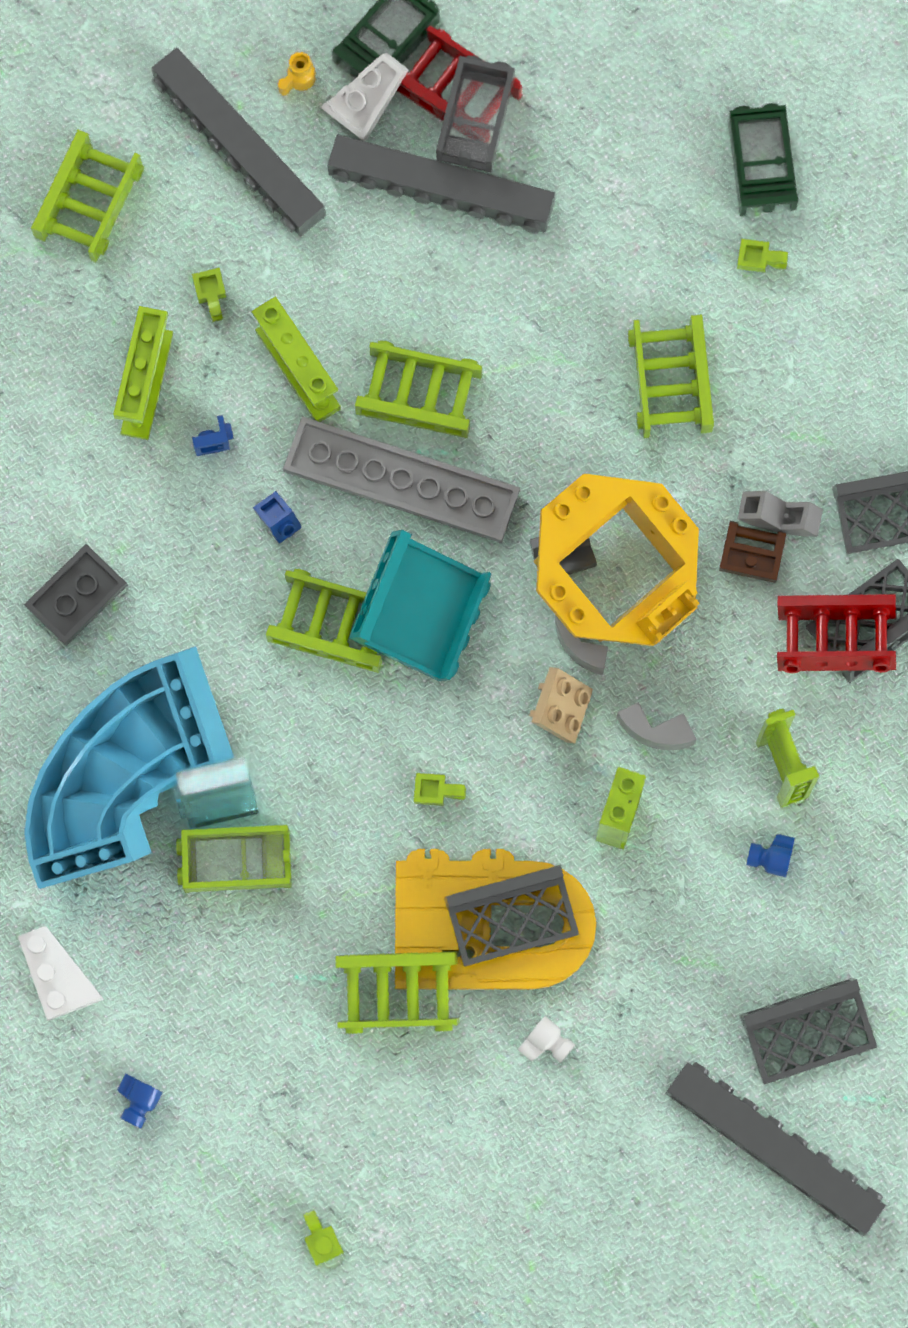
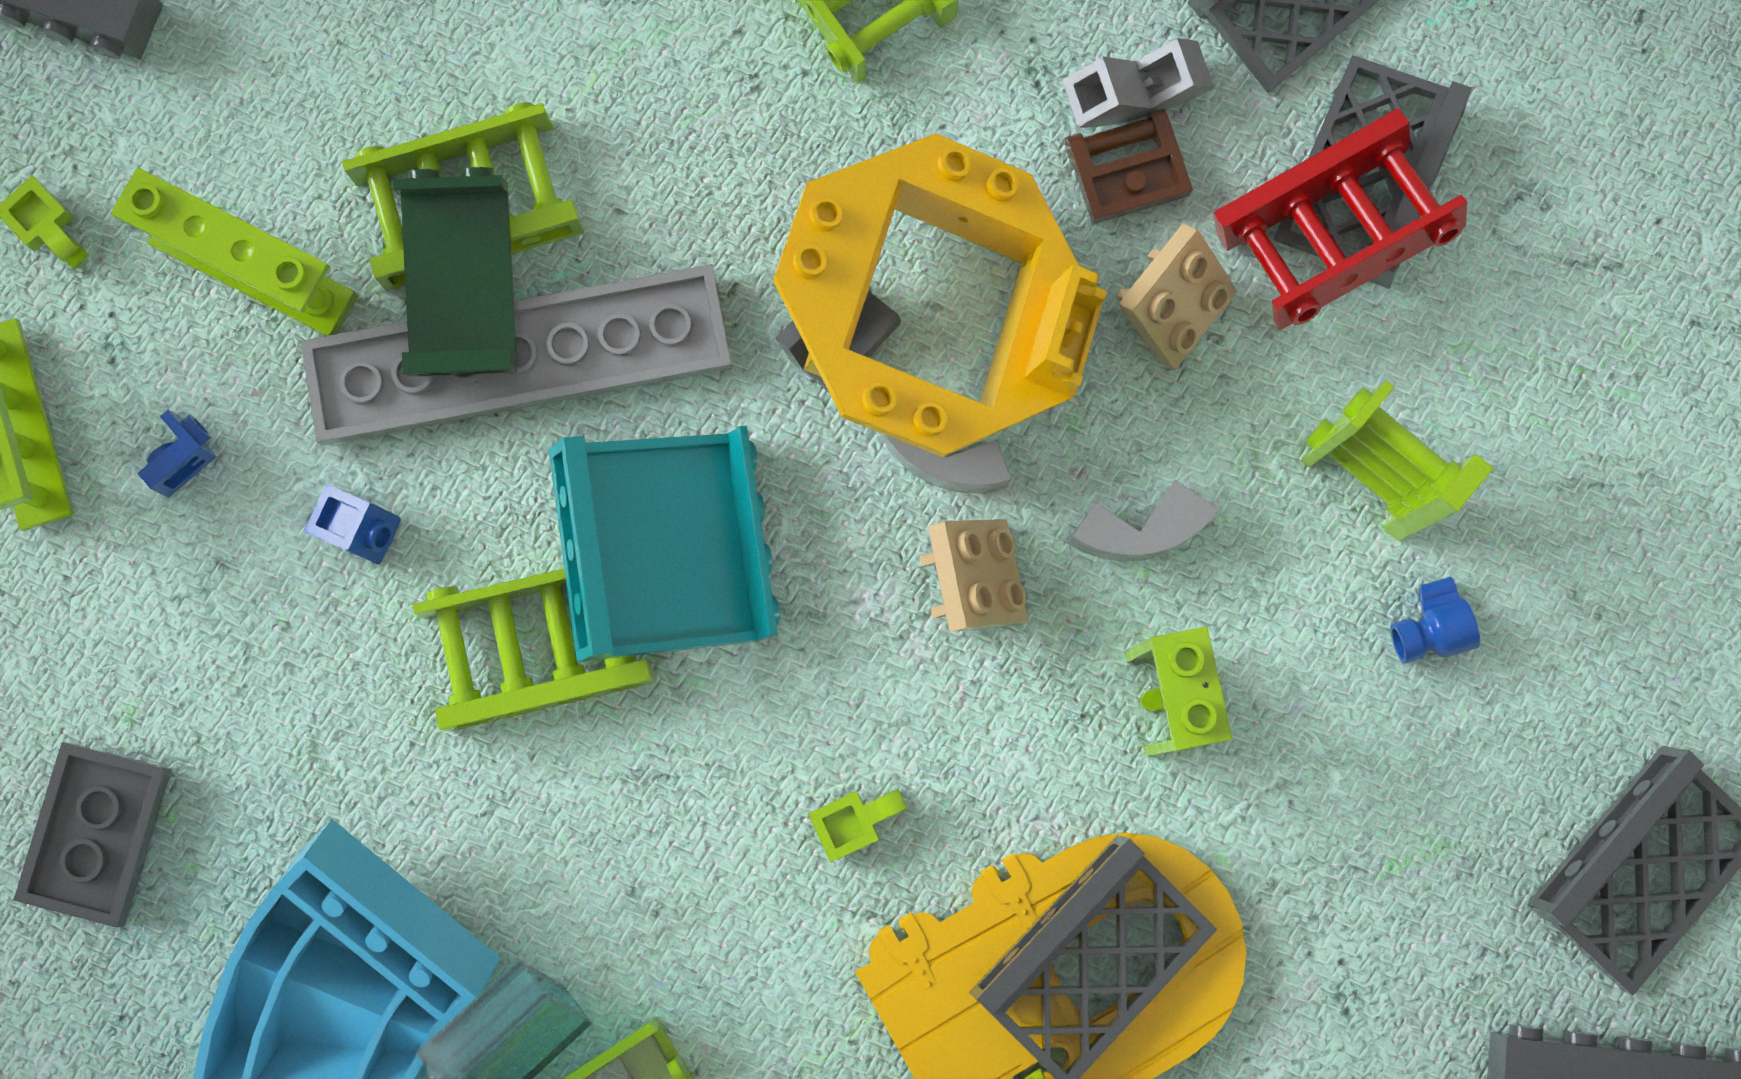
camera: 35 degrees left, 5 degrees up
none -> dark green panel [393,167,518,377]
none -> tan plate [1115,223,1237,370]

